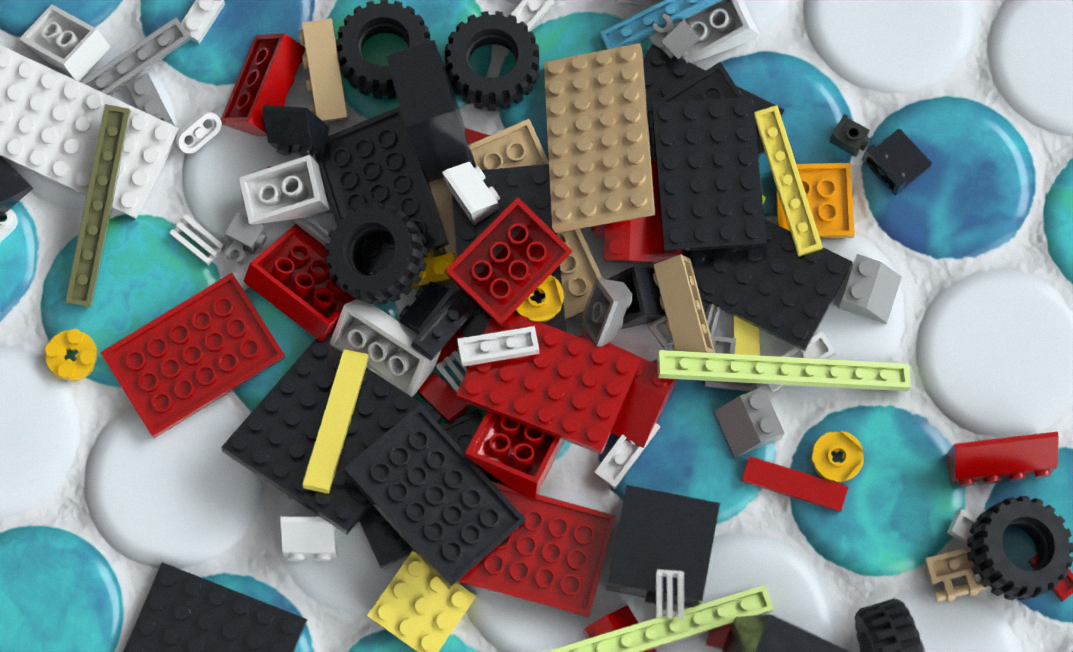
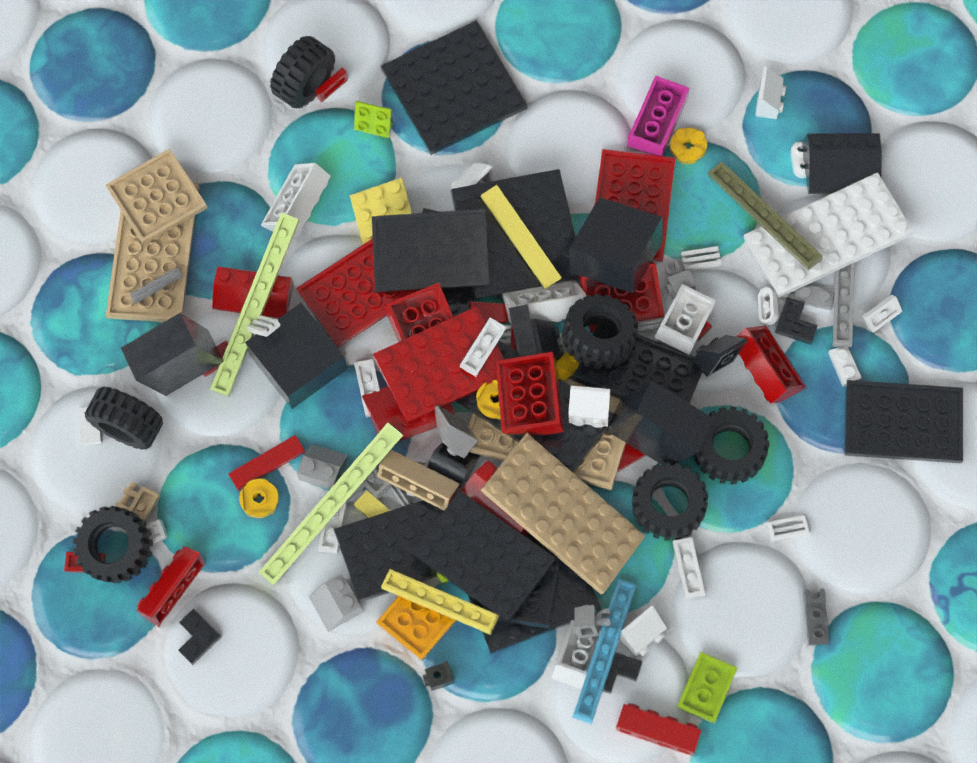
camera: 135 degrees right, 5 degrees down
white slope [19,4,111,81] -> none
tan brick [298,18,348,123] -> none
black bracket [862,129,932,196] -> none
none -> black plate [178,608,222,665]
none -> black container [569,197,663,293]
none -> dark pink brick [627,75,690,156]
none -> black plate [775,297,818,345]
none -> white plate [863,295,903,333]

